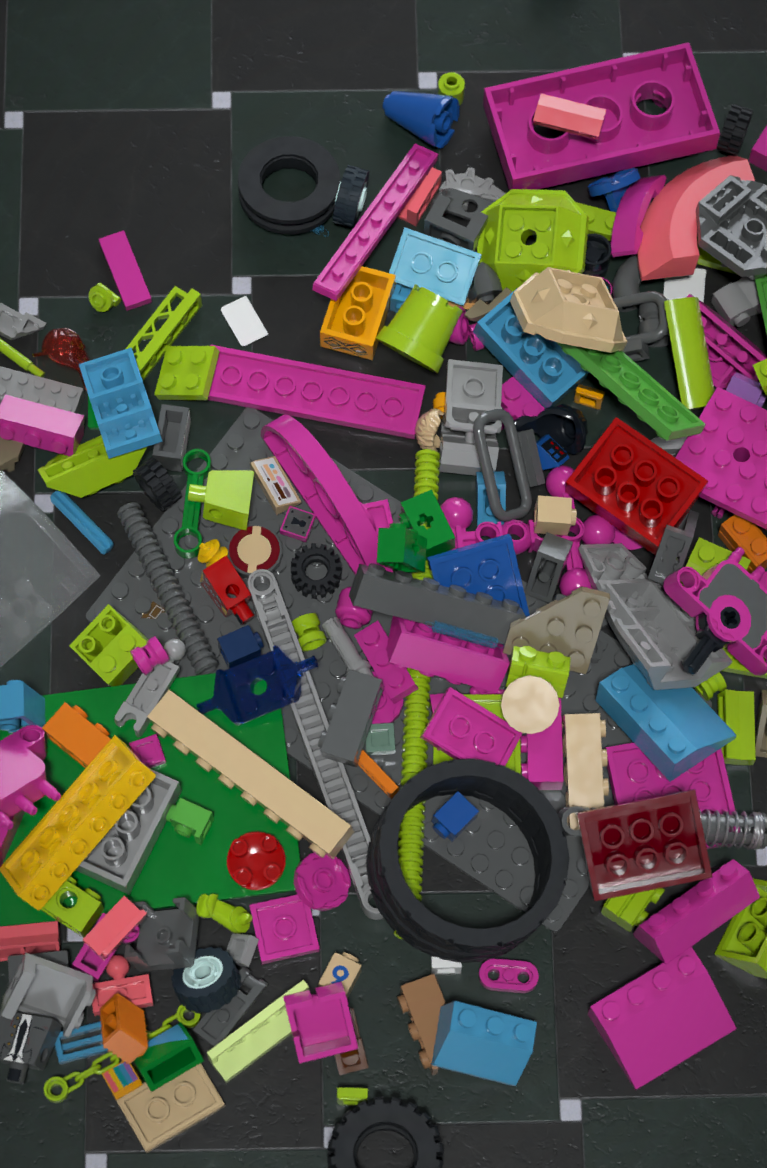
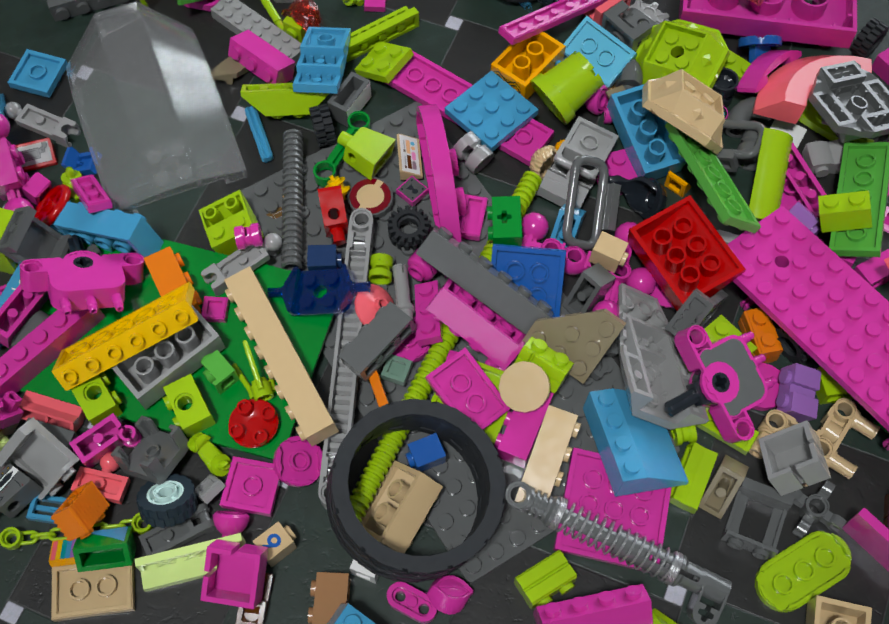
camera: 25 degrees right, 5 degrees down
coral panel [82,896,147,961] -> none
white sticker [221,296,268,346] -> none
green brick [377,523,427,573] -> none
dark azure piece [425,620,504,649] -> none
slope [536,435,570,470] -> none
dark red slope [577,789,713,901] -> none
none -> lime brick [163,374,216,438]
none -> dark pink brick [213,511,250,537]
none -> lime plant [232,340,276,402]
none -> lime plate [282,16,306,43]
none -> coral dish [354,284,394,325]
none -> tan slope [361,460,443,554]
none -> dark pink hat [427,575,473,615]
none -> dark azure plate [445,71,539,152]
none -> light grey wheel [452,131,494,174]

